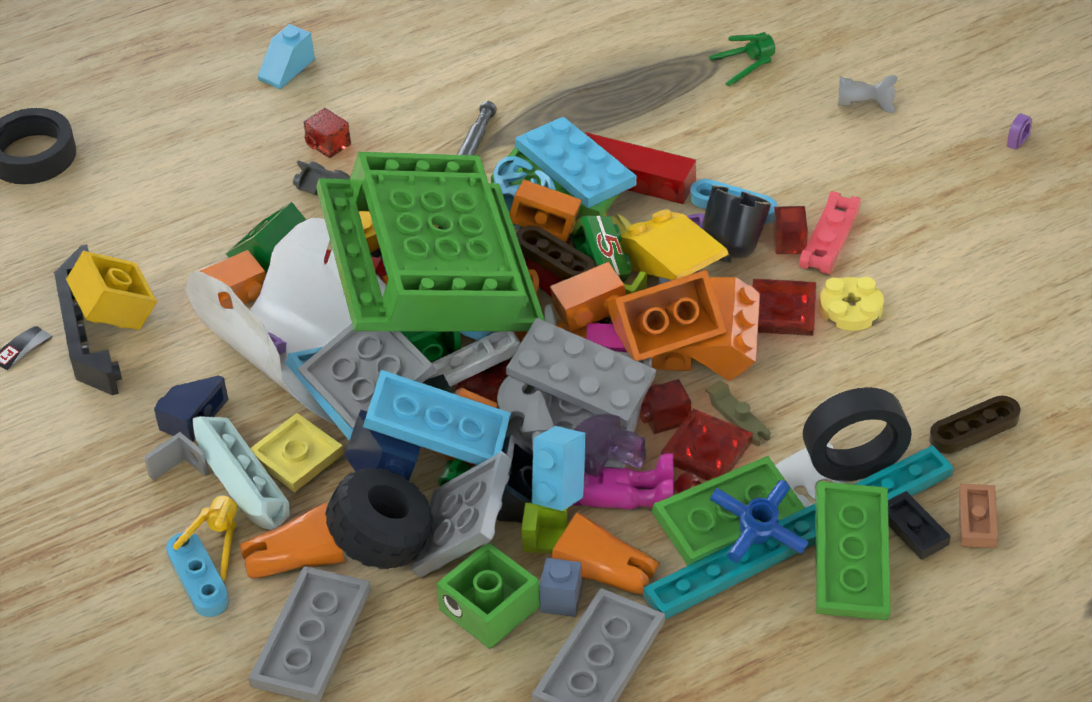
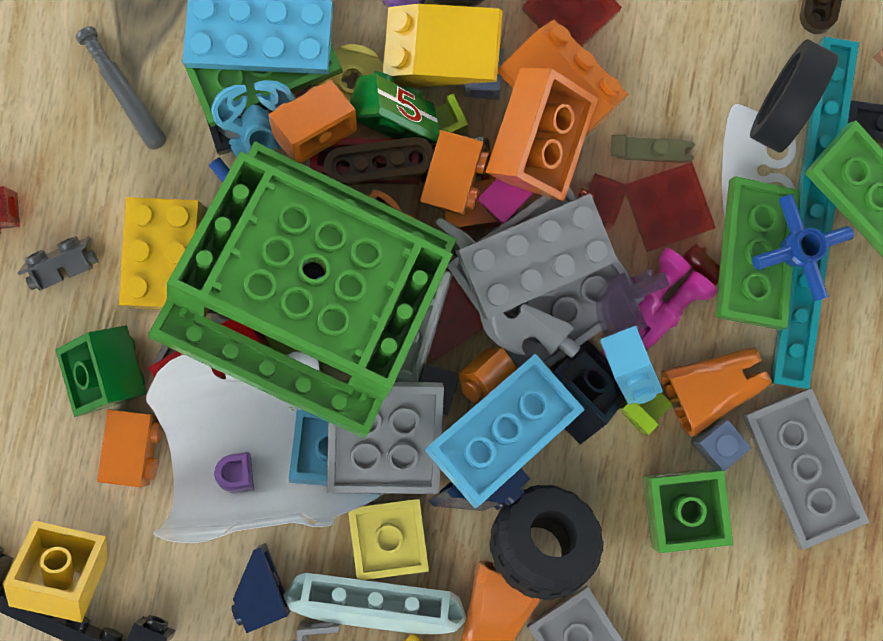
camera: 55 degrees left, 40 degrees up
light grey plate [411,451,512,577] -> none

